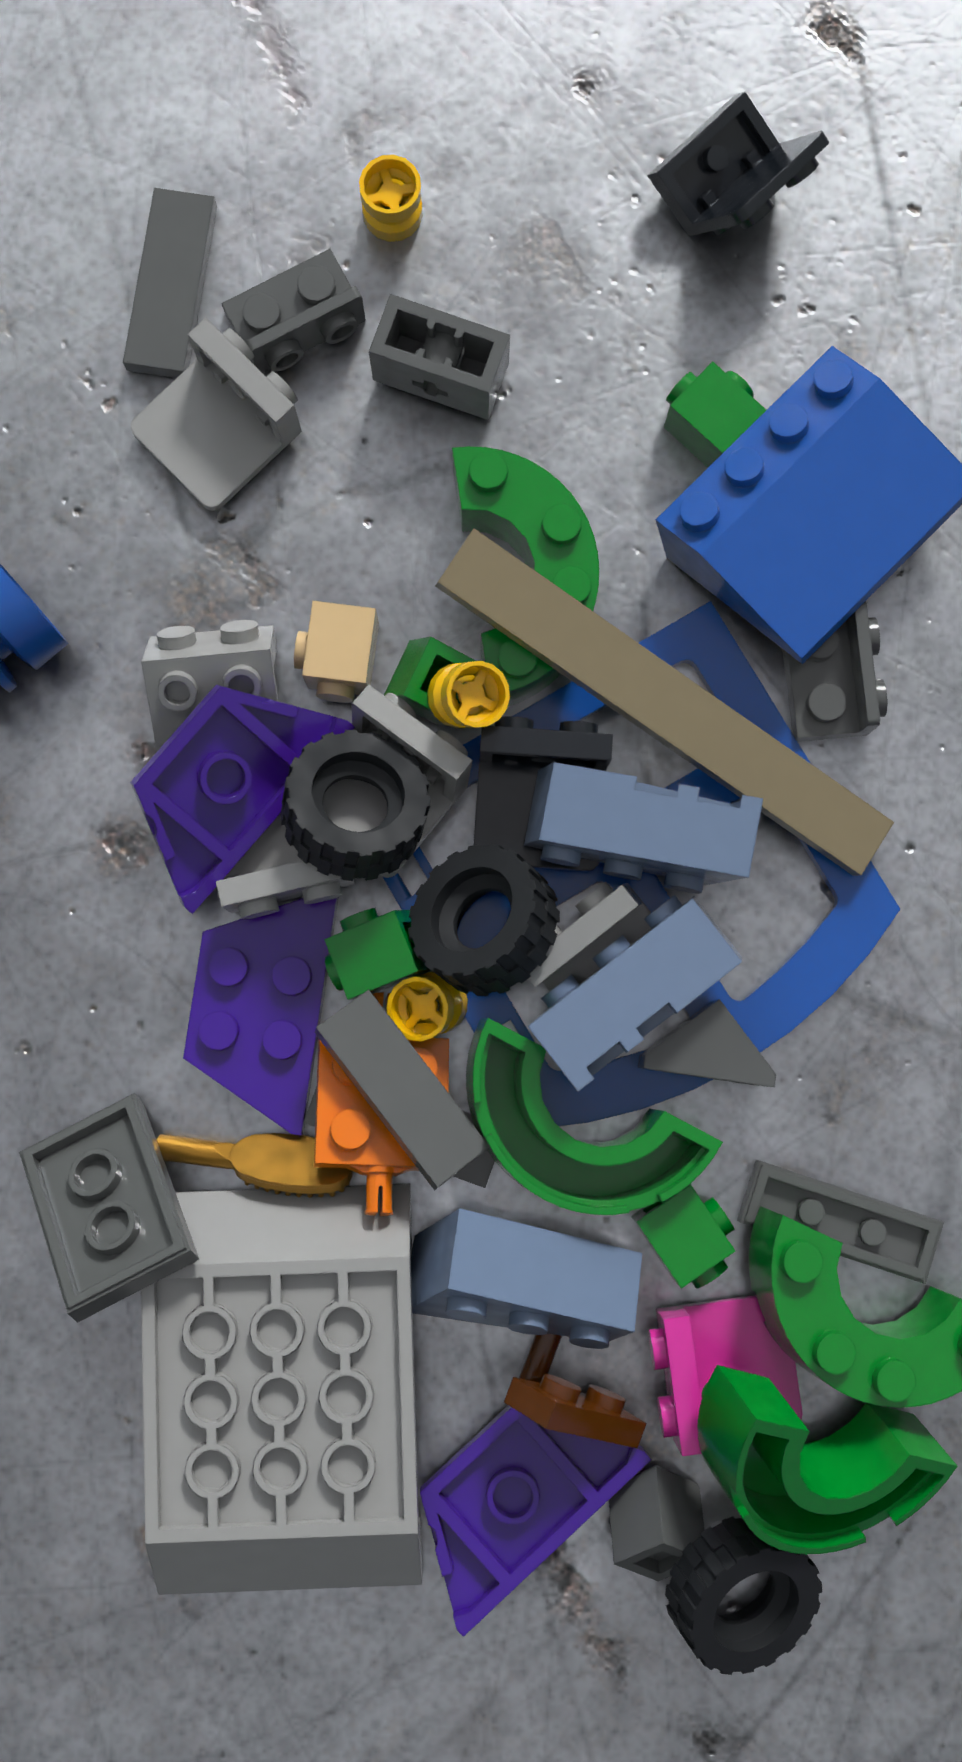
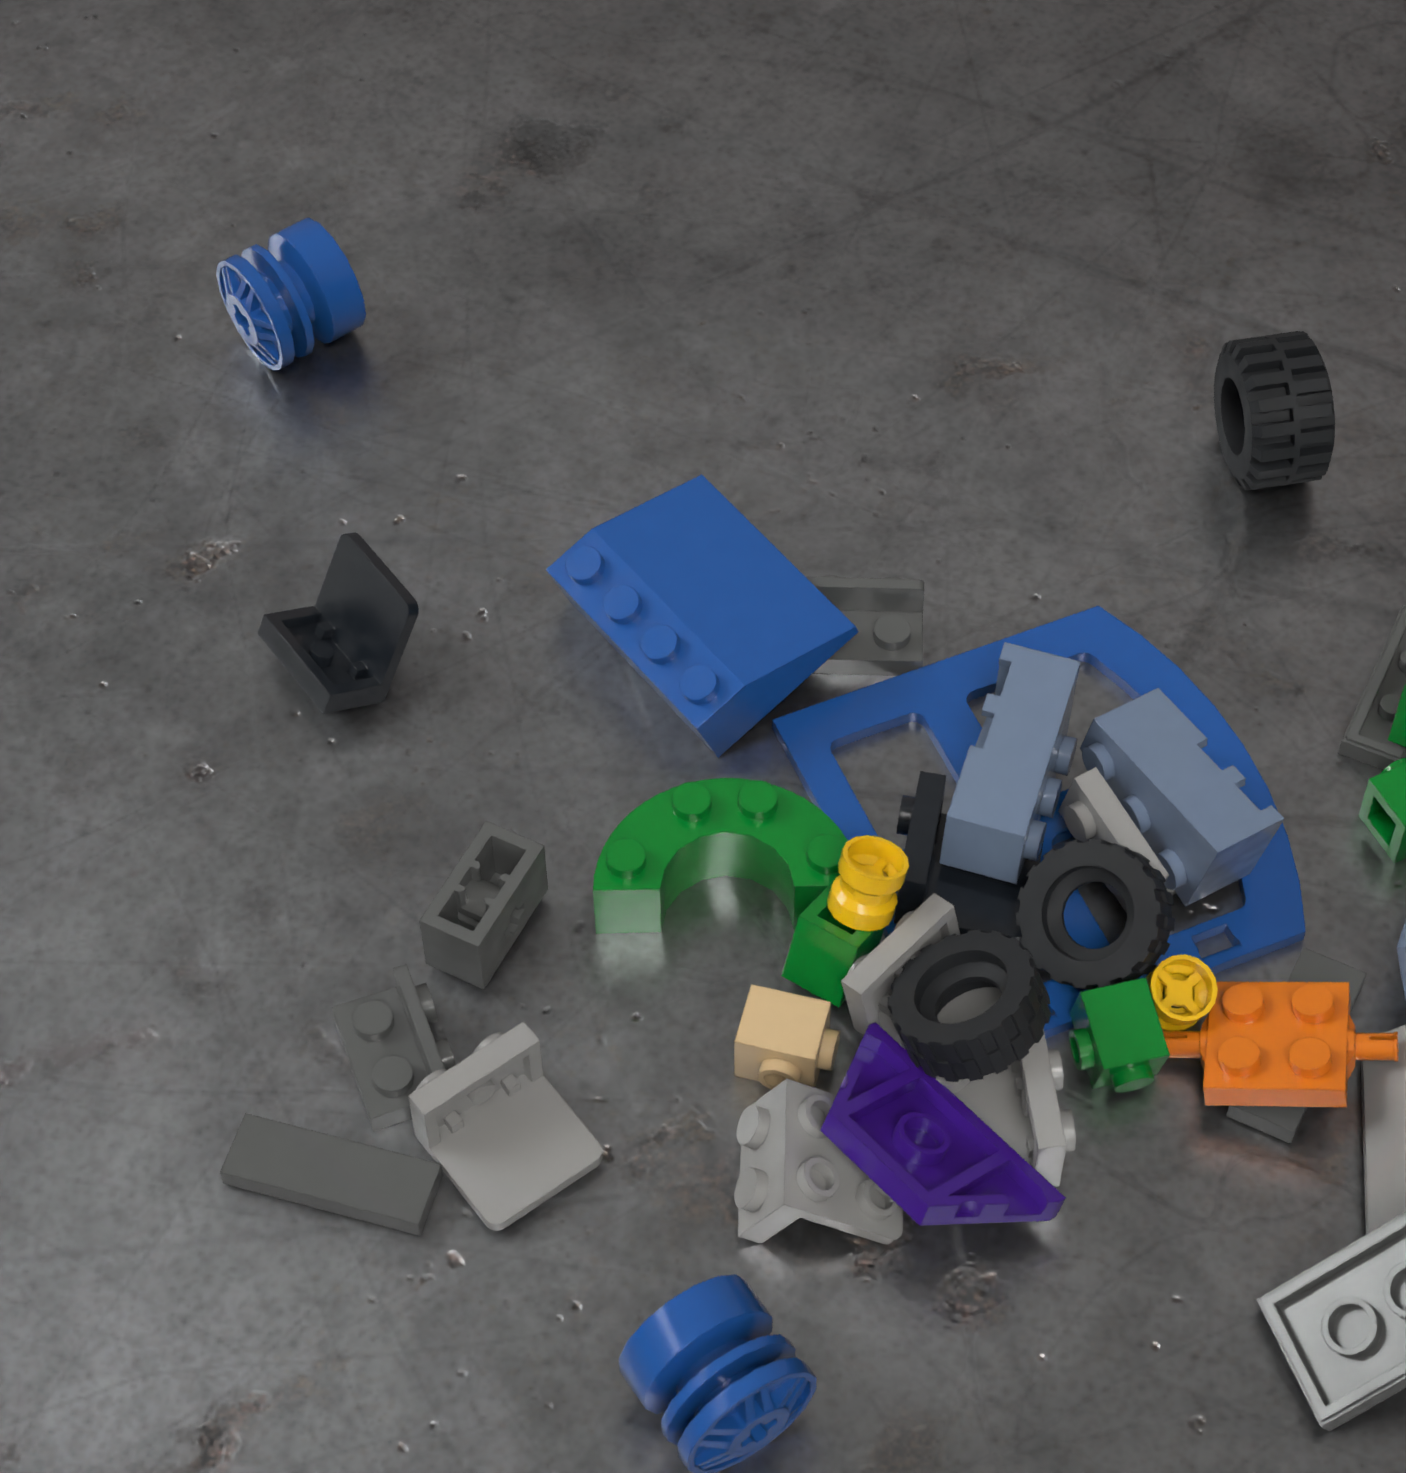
camera: 80 degrees left, 30 degrees down
pearl gold piece [157,1133,353,1198] -> none
dark purple wing [183,897,339,1135] -> none
dark grey tile [314,989,489,1191] -> none
yellow wheel [359,155,423,242] -> none
dark tan tile [435,528,894,876] -> none
green brick [466,1018,723,1215] -> none
dark grey slope [638,999,776,1087] -> none
green brick [664,361,766,467] -> none

